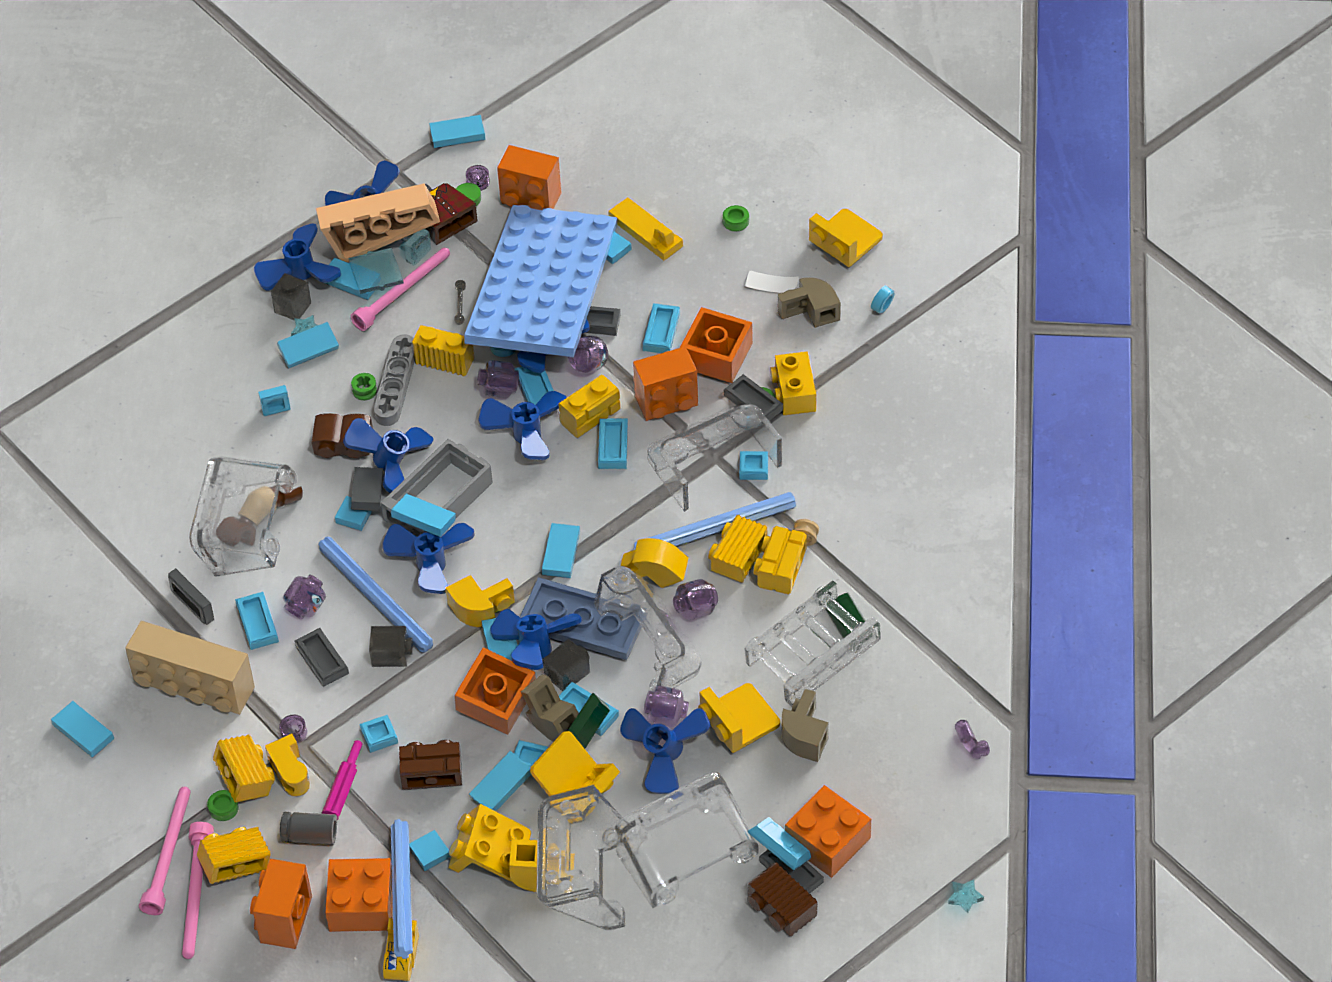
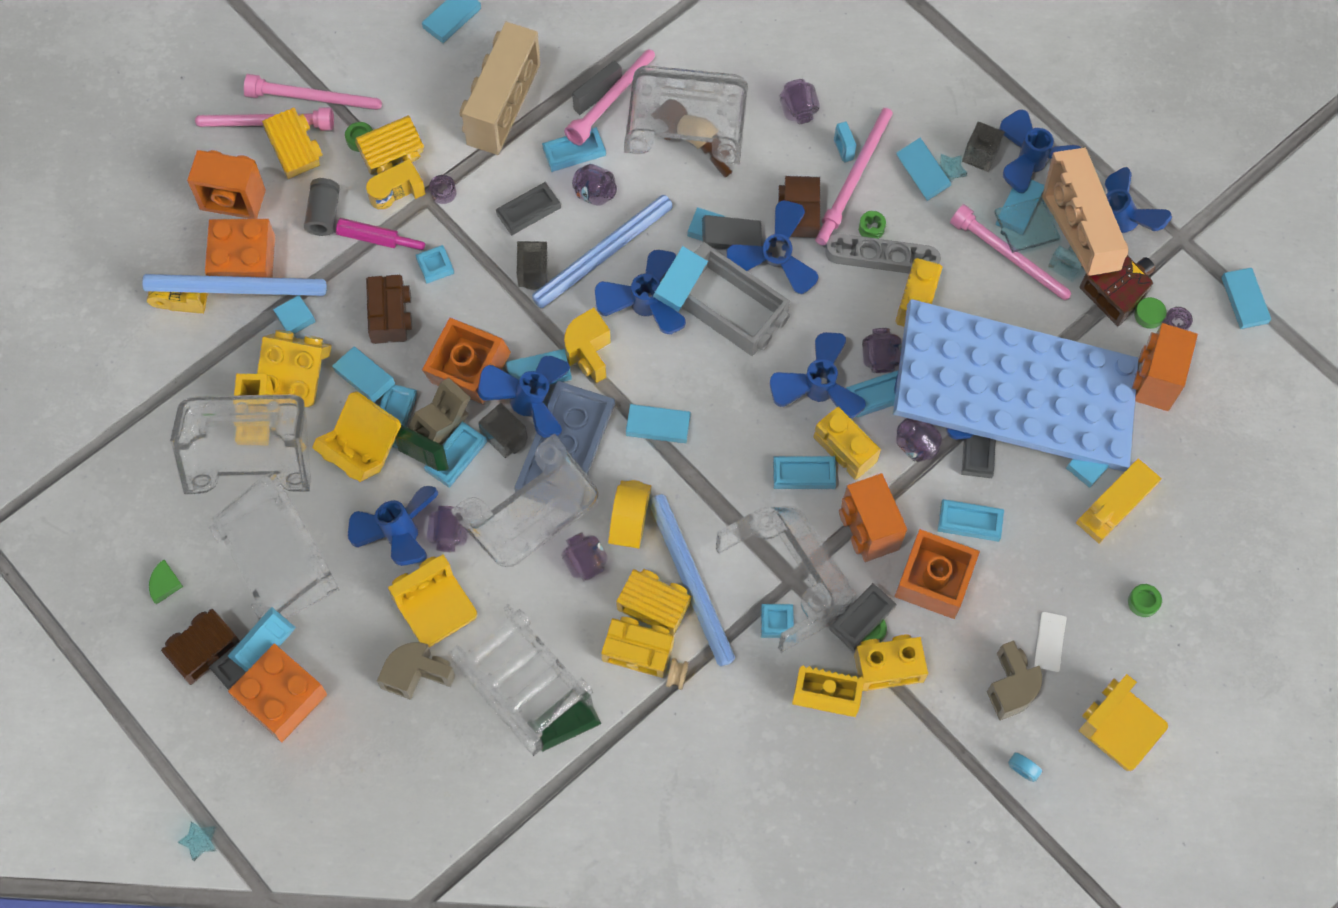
camera: 85 degrees right, 15 degrees up
clear smoke hinge [454,280,466,325] -> none
clear purple arm [955,720,990,759] -> none
none -> bright green tile [149,560,183,605]
none -> bright pink piece [564,49,655,146]
none -> clear purple head [779,79,820,124]
none -> yellow brick [792,665,864,717]
none -> bright pink bar [815,108,893,245]

